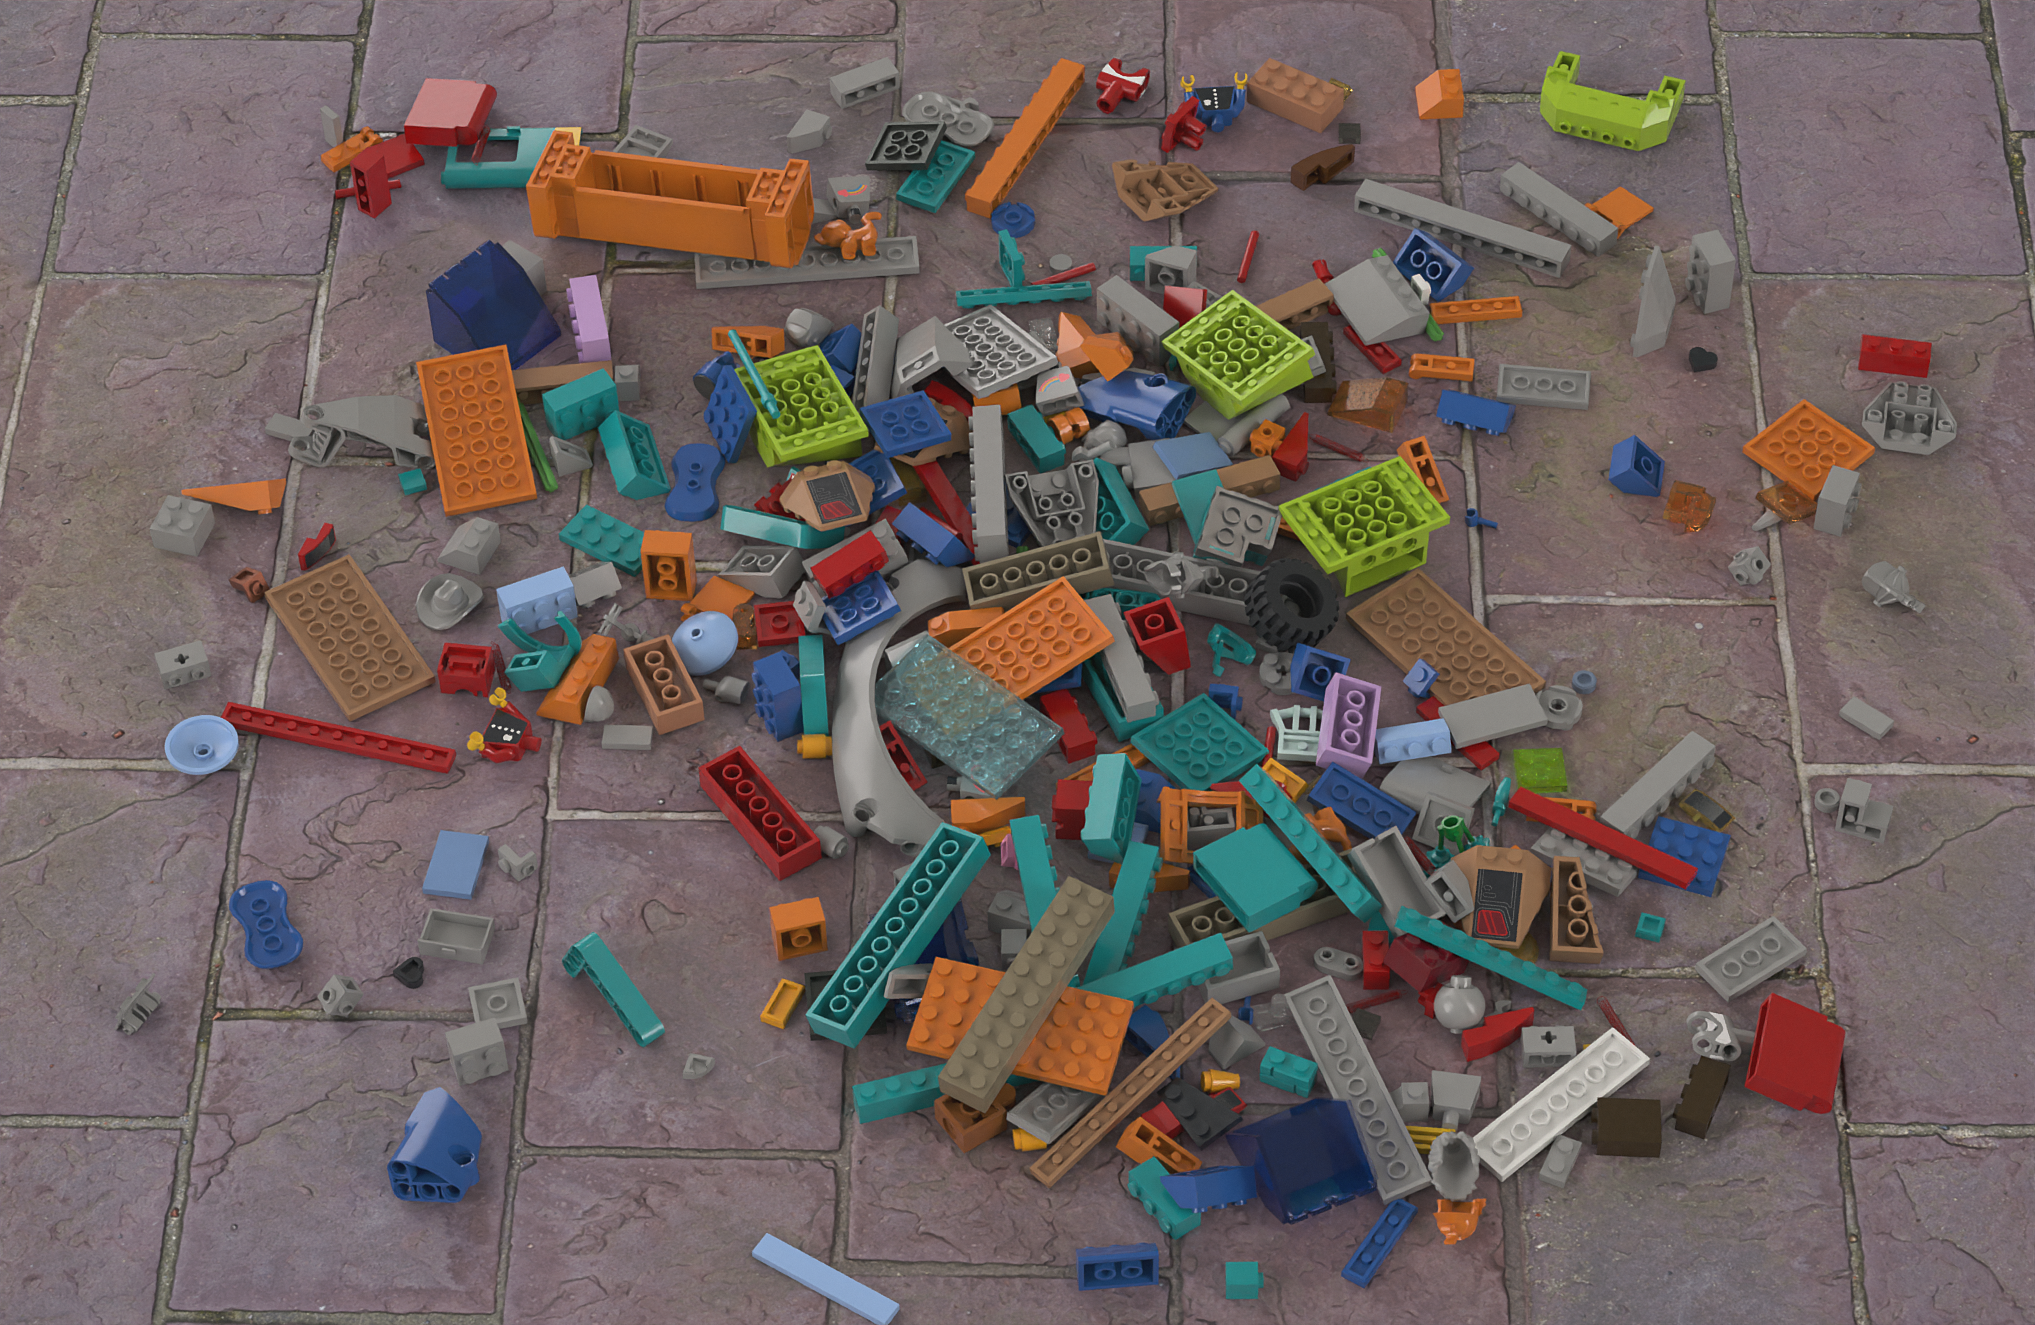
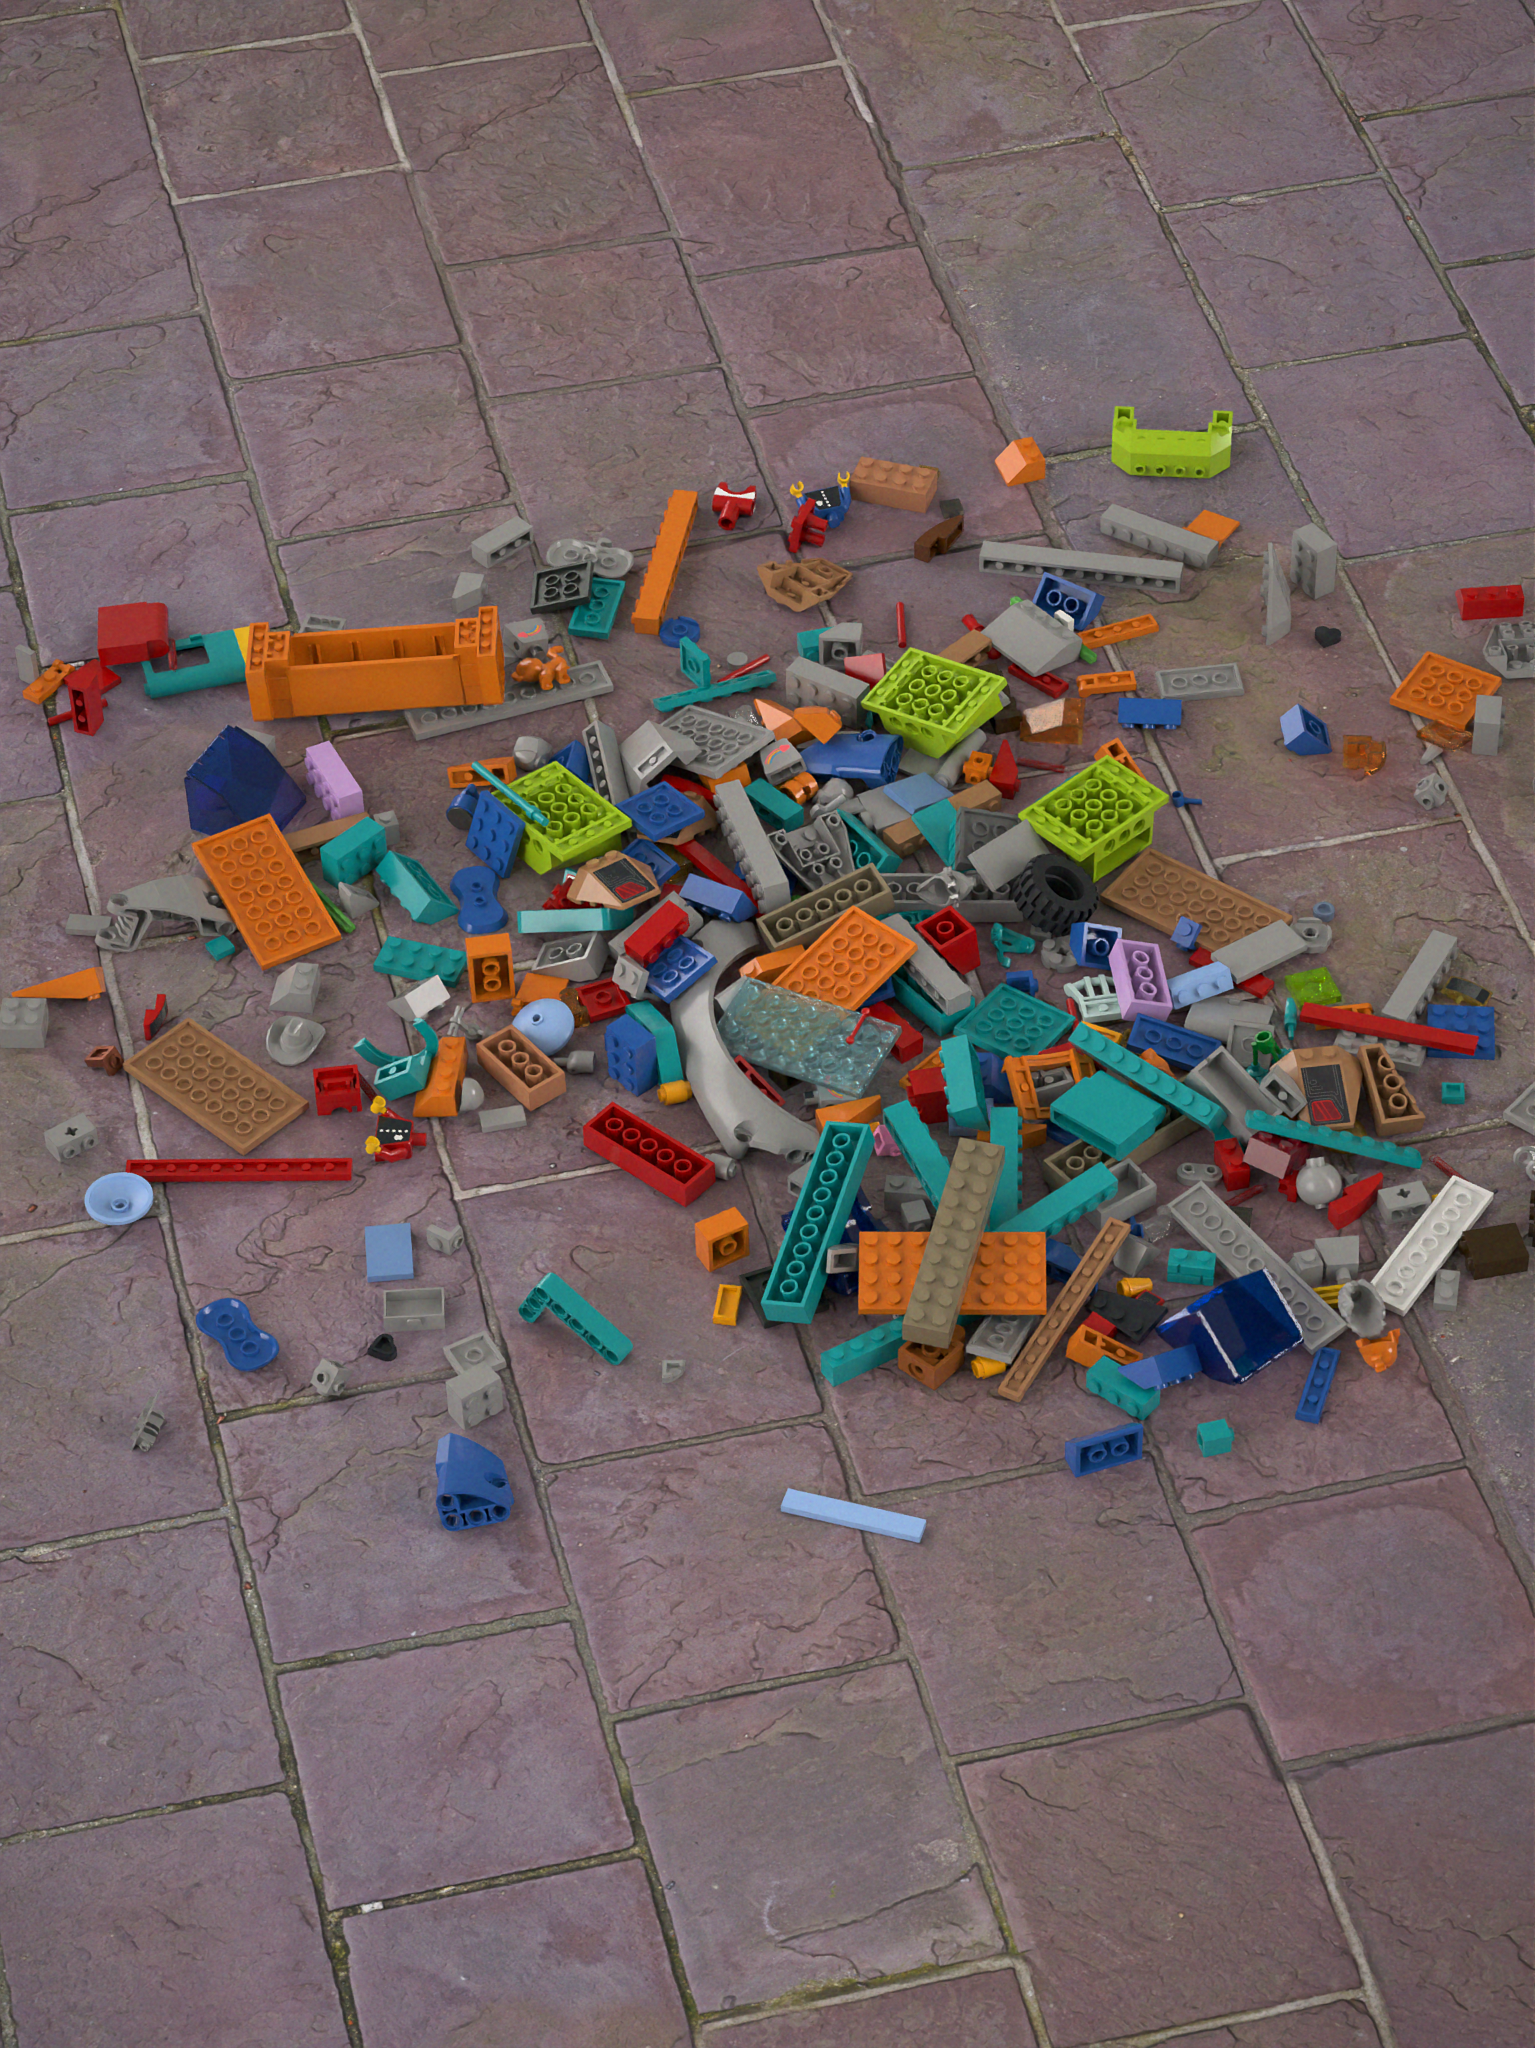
camera: 15 degrees left, 5 degrees down
light blue brick [496,566,578,634] -> none
none -> red hinge [846,1008,871,1045]
none -> light grey tile [967,819,1050,892]

